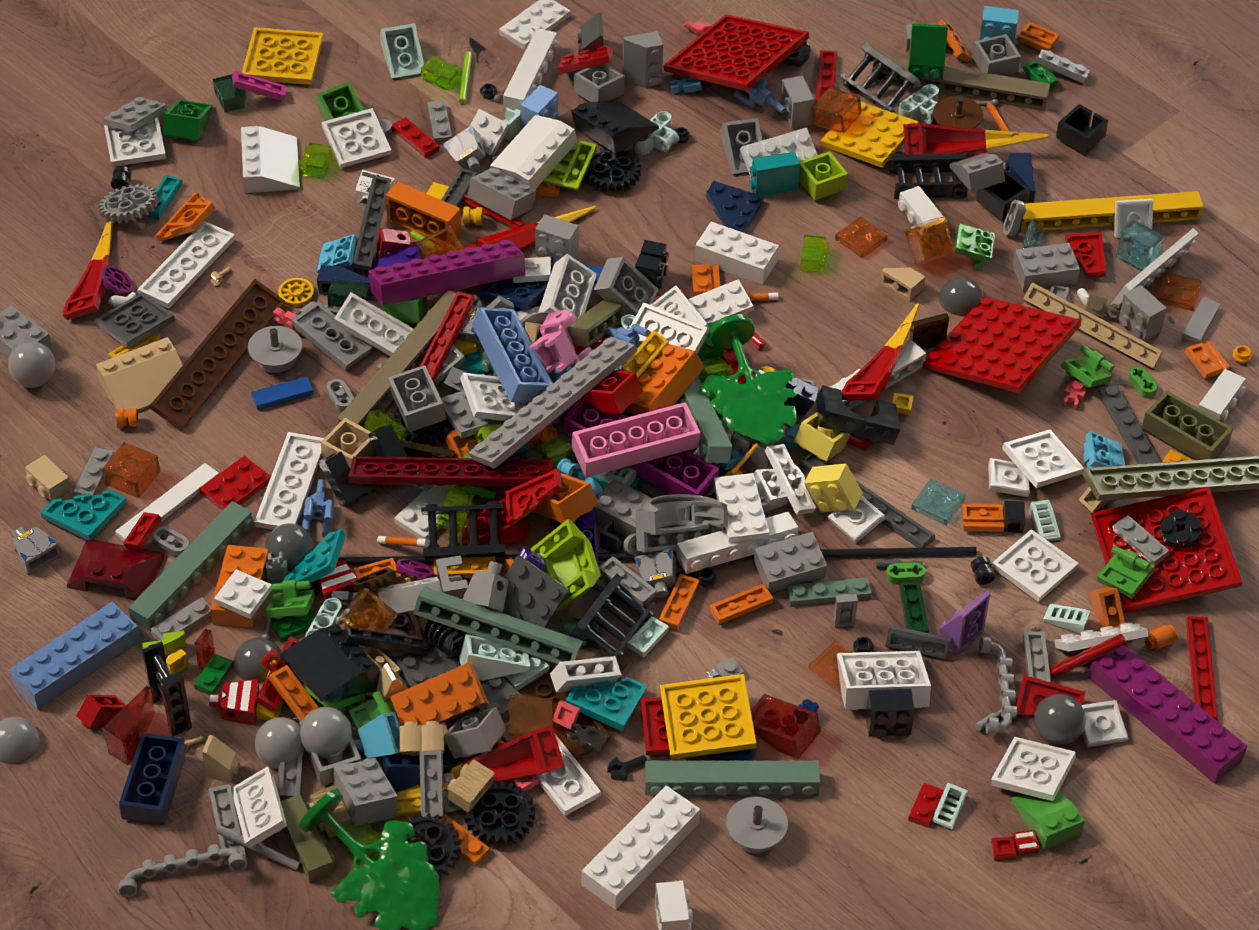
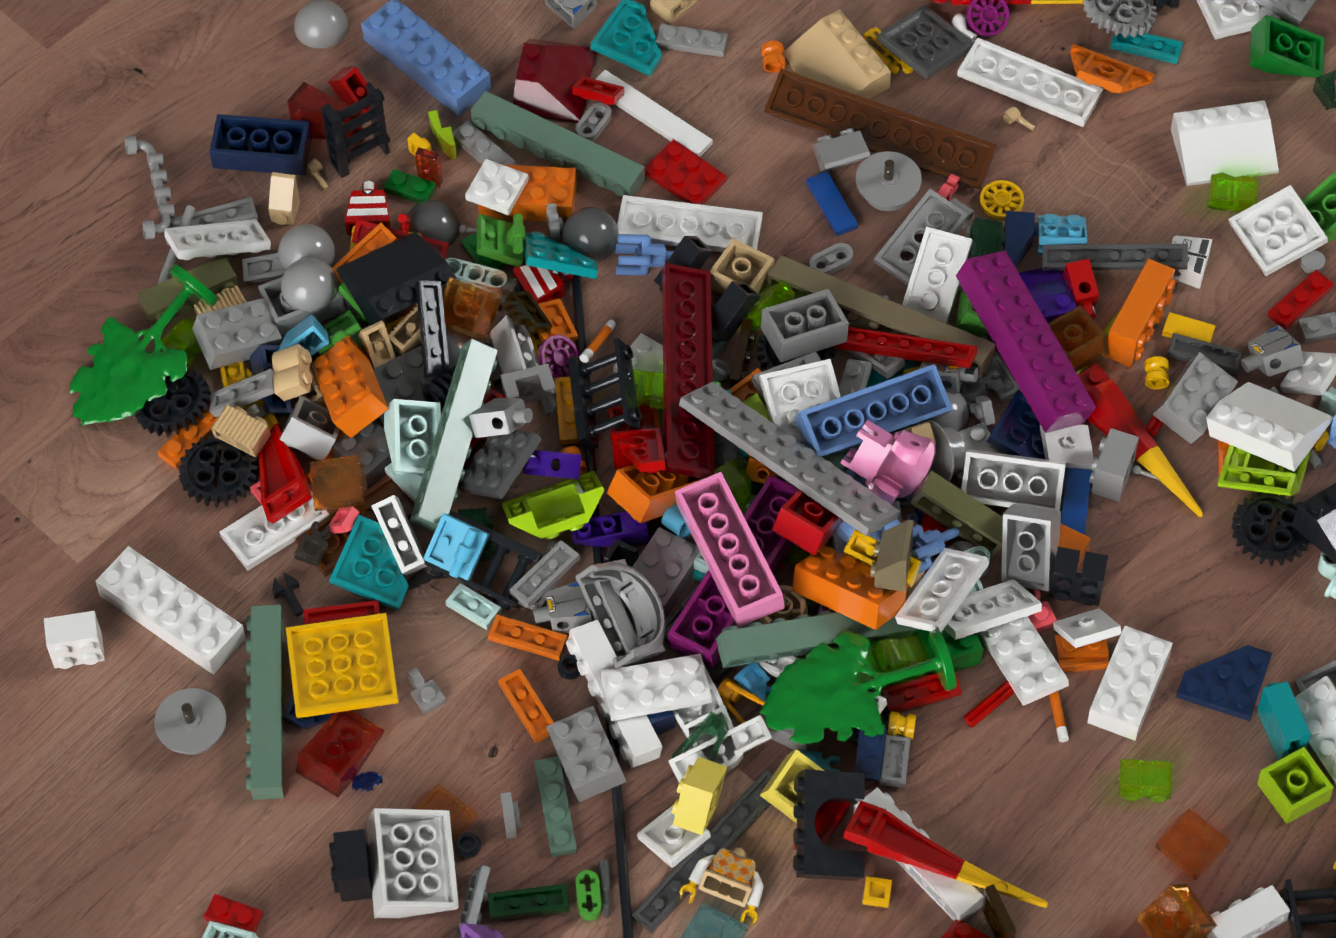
camera: 90 degrees right, 10 degrees up
clear orange brick [102,442,160,498] -> none
tan slope [880,268,925,302] -> none
none -> medium azure plate [423,513,490,580]
none -> clear green plant [671,711,728,762]
none -> torso [680,848,763,927]
none -> light grey slope [813,128,871,172]
none -> dark tan slope [870,520,914,592]
none -> white plate [1053,608,1122,648]

